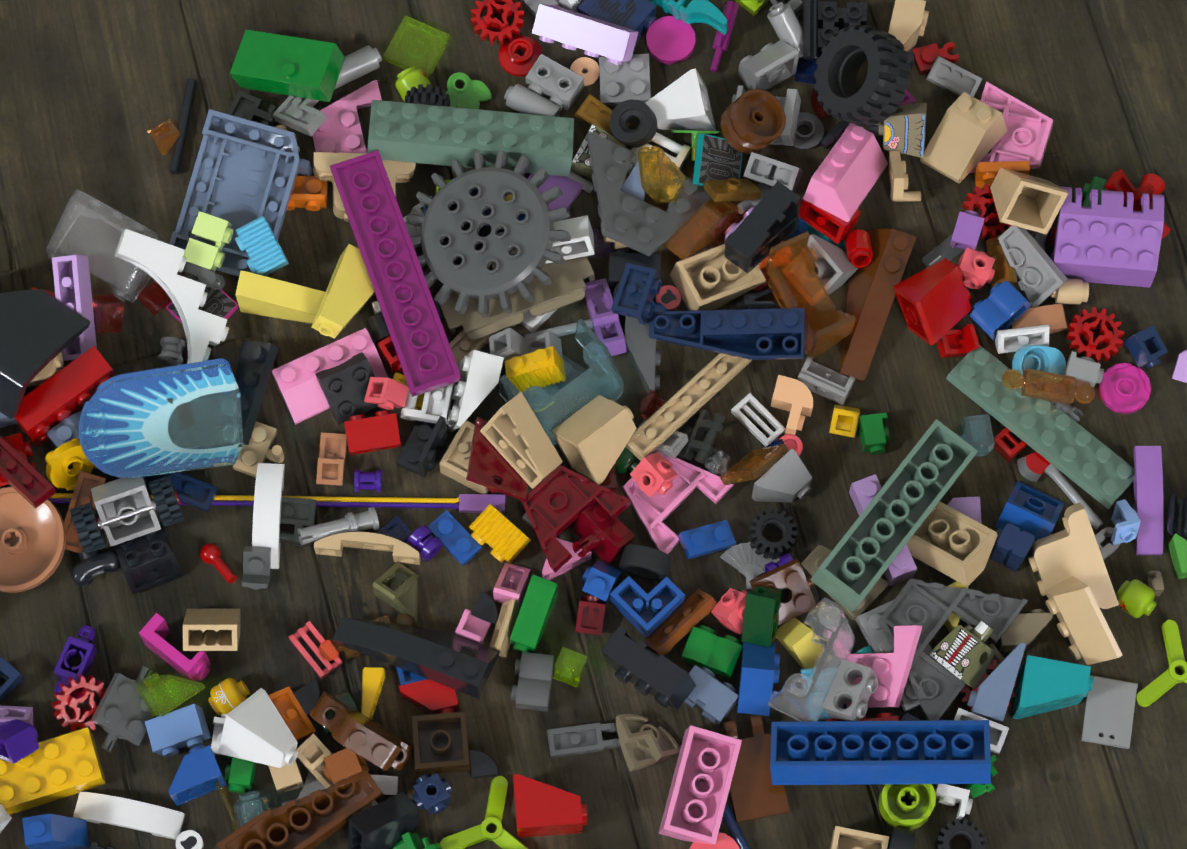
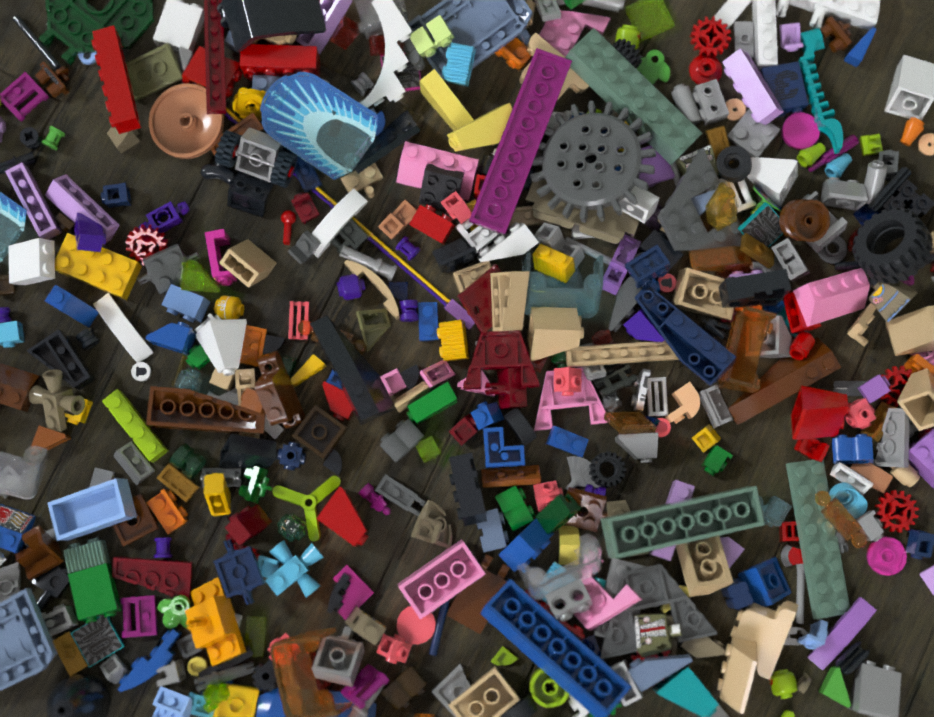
camera: 40 degrees right, 10 degrees up
none -> dark red bracket [291,192,320,224]
none -> dark purple head [336,274,365,300]
none -> magenta piece [358,483,391,515]
none -> lime tile [490,646,518,666]
none -> dark purple slope [624,309,664,342]
none -> flat silver wing [631,369,651,412]
none -> lime cone [797,143,826,167]
none -> medium azure cone [825,153,852,178]

